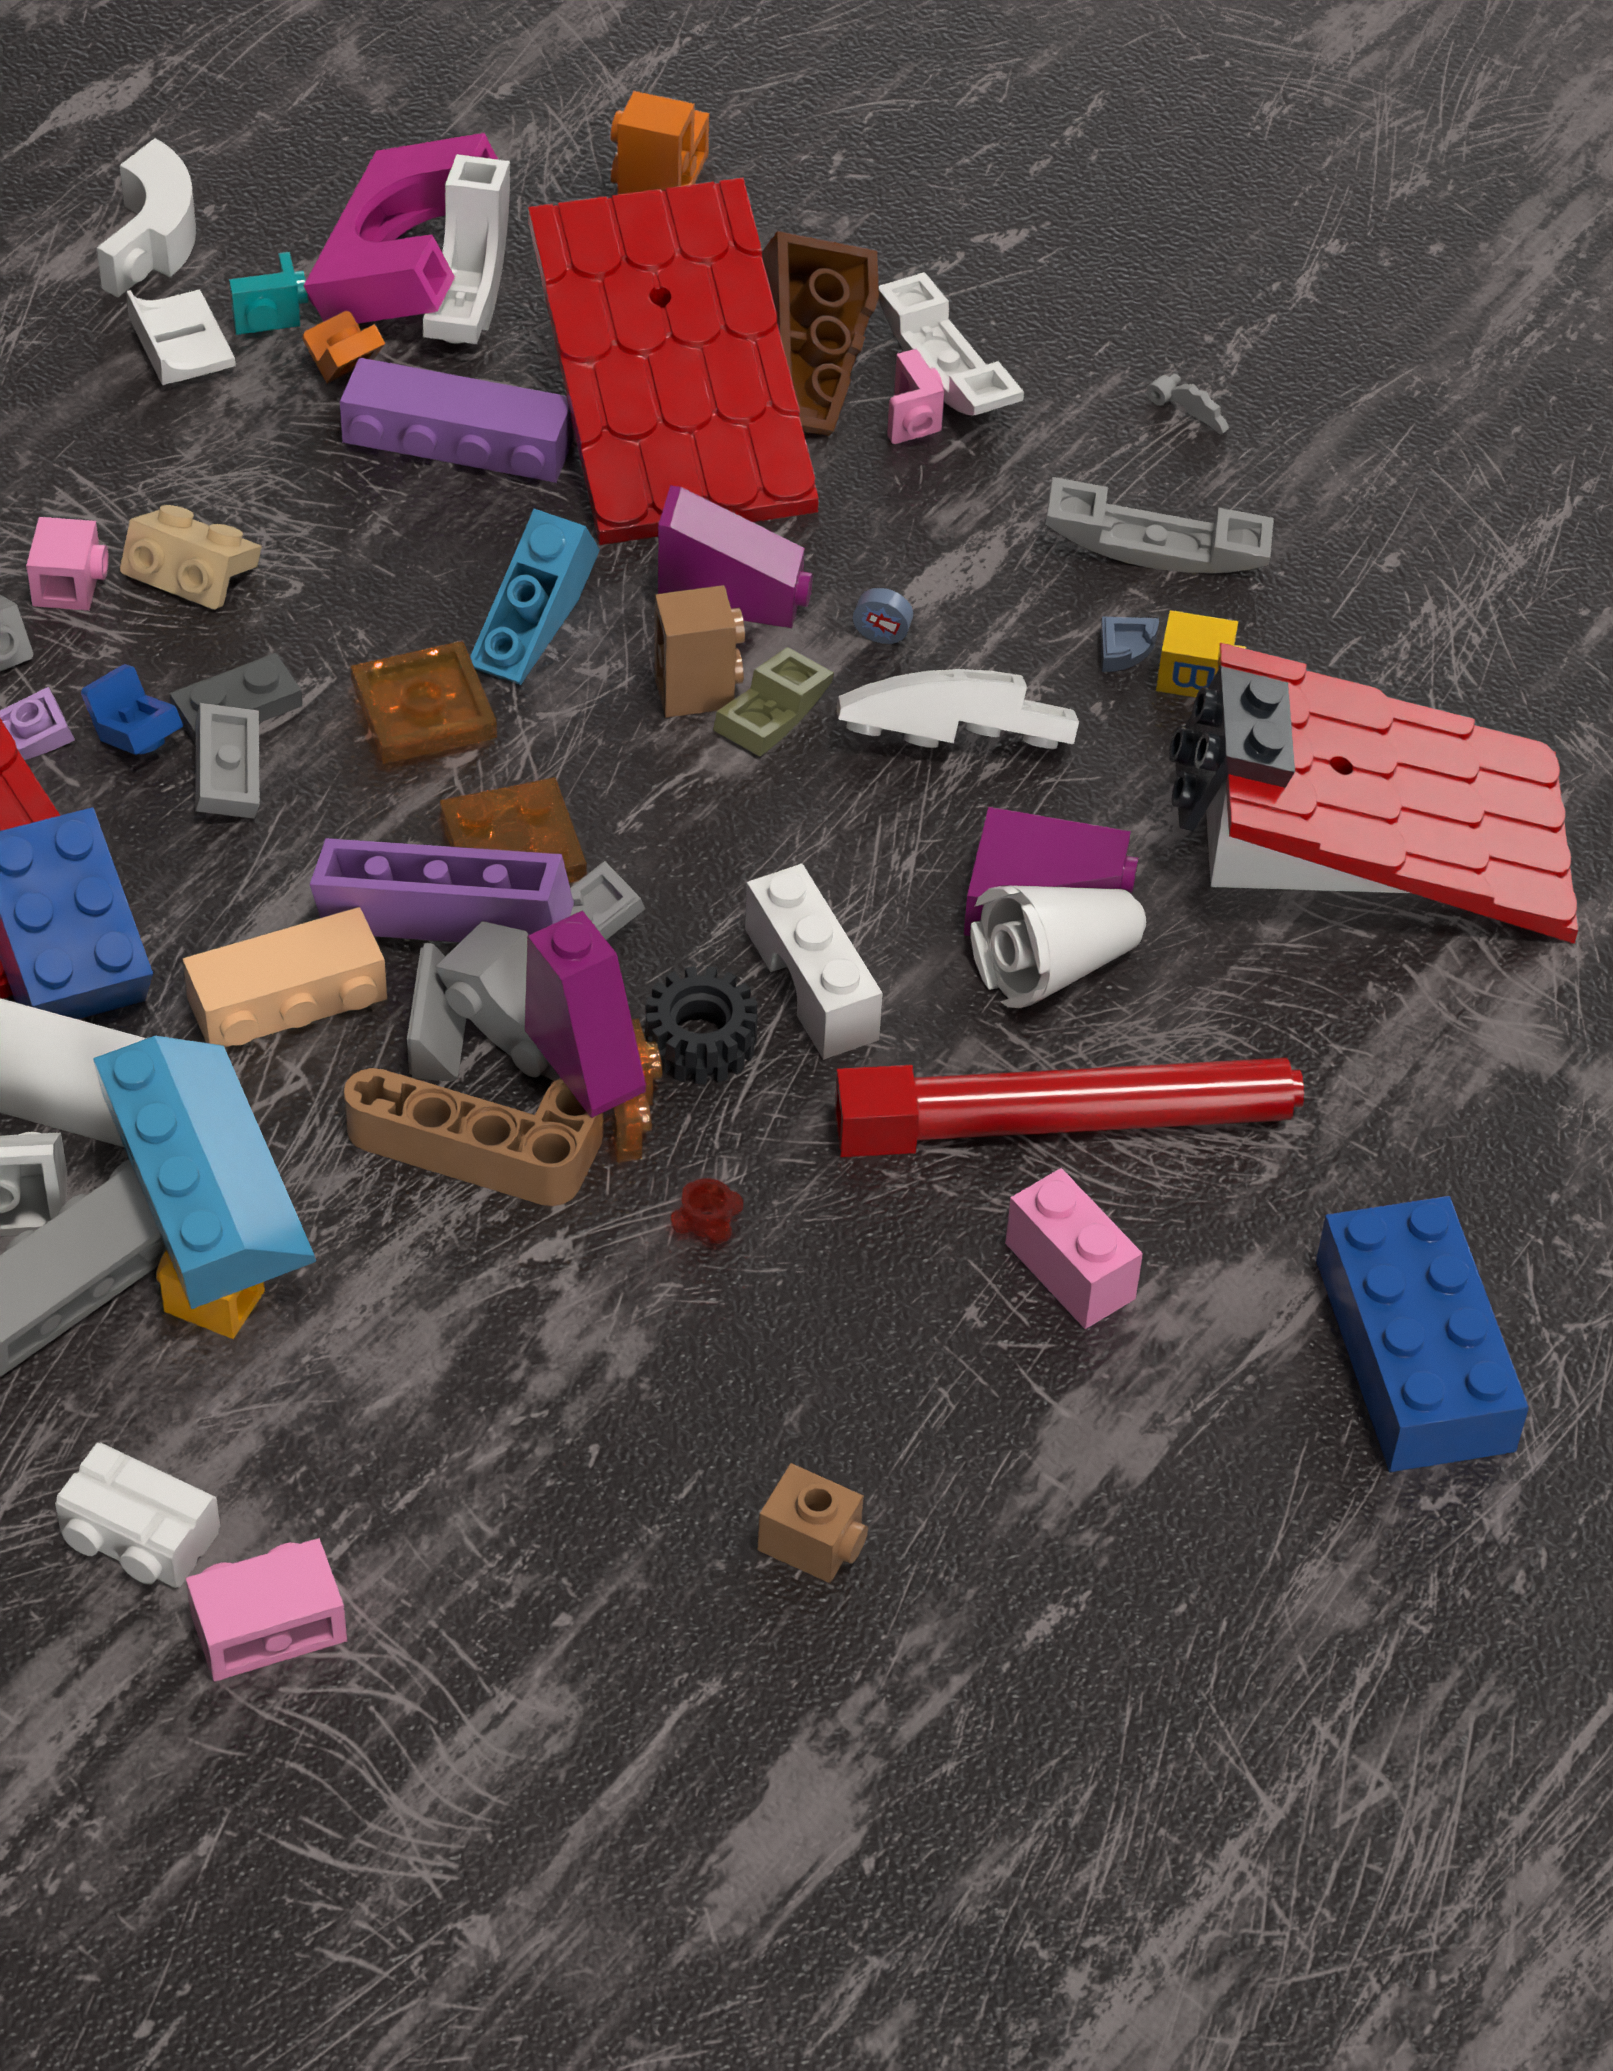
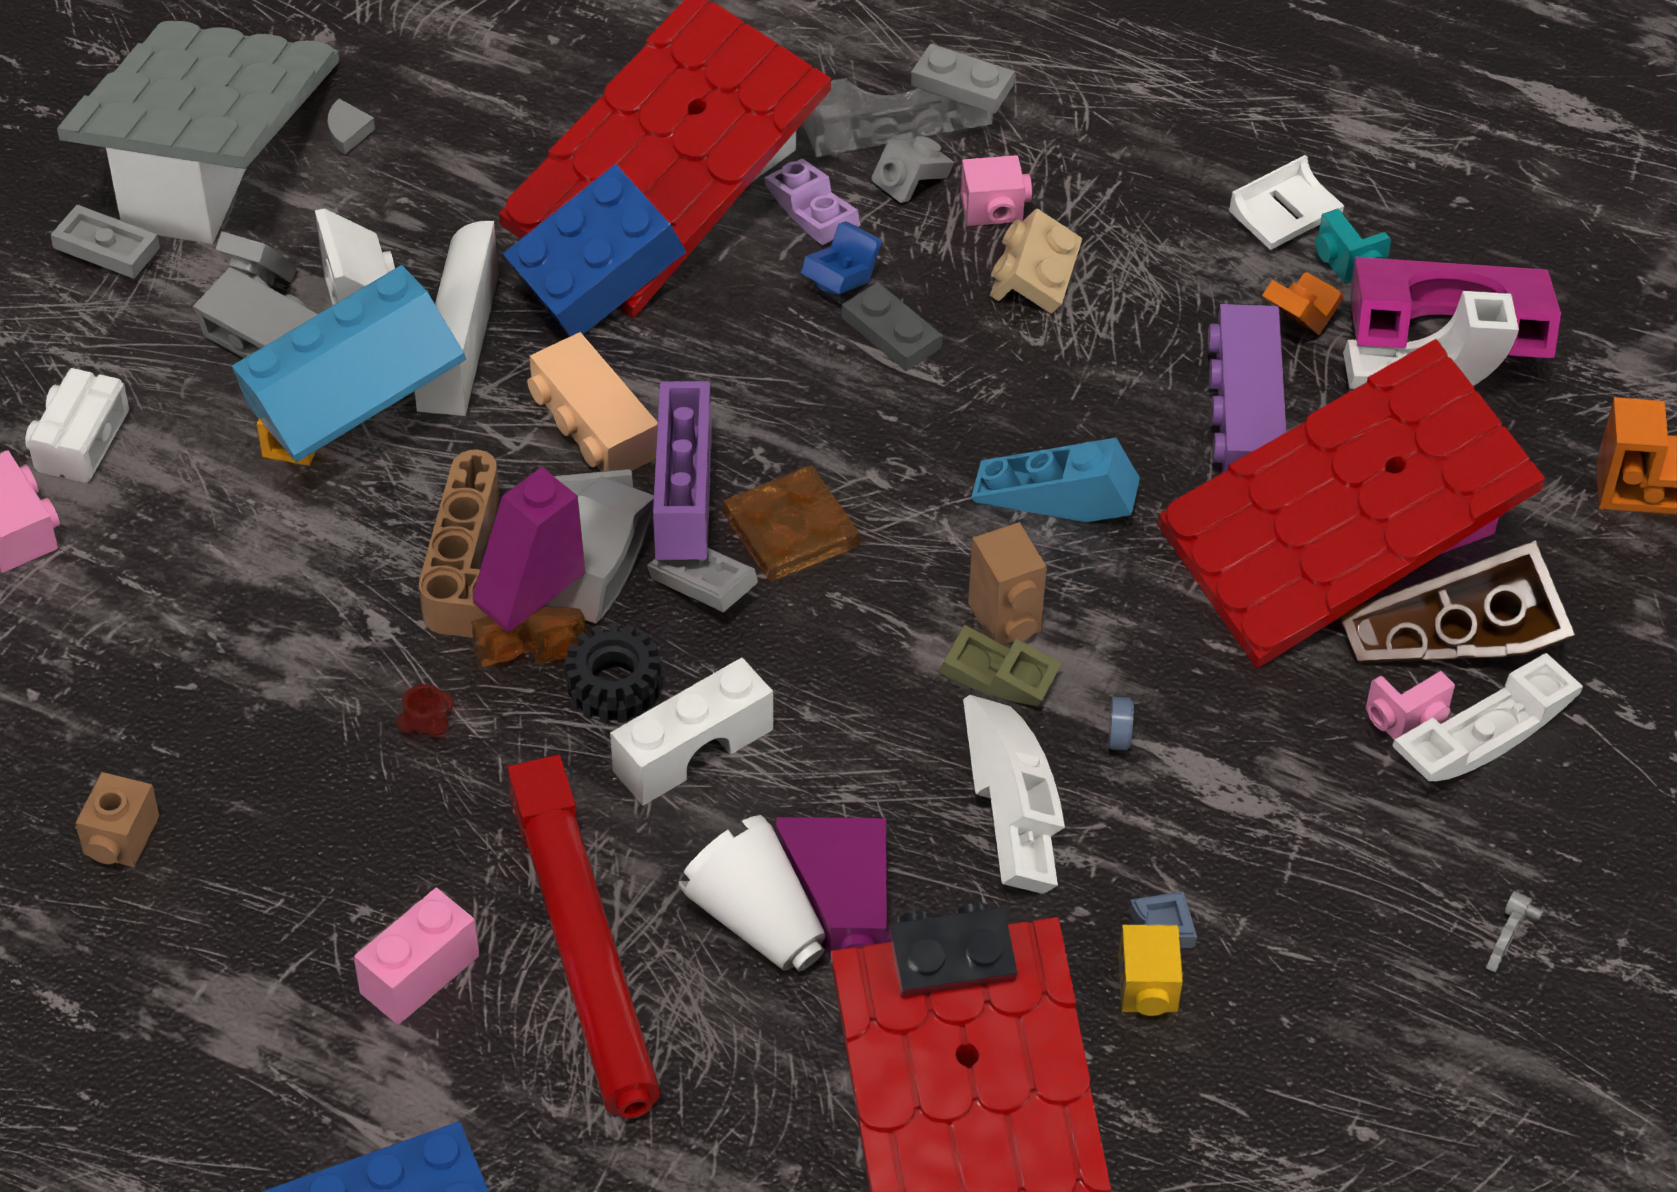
camera: 80 degrees right, 0 degrees up
white arch [97,138,196,297] -> none
light grey plate [195,703,260,819] -> none
clear orange plate [351,641,497,764] -> none
magenta slope [658,485,813,628] -> none
light grey slope [1046,477,1274,573] -> none

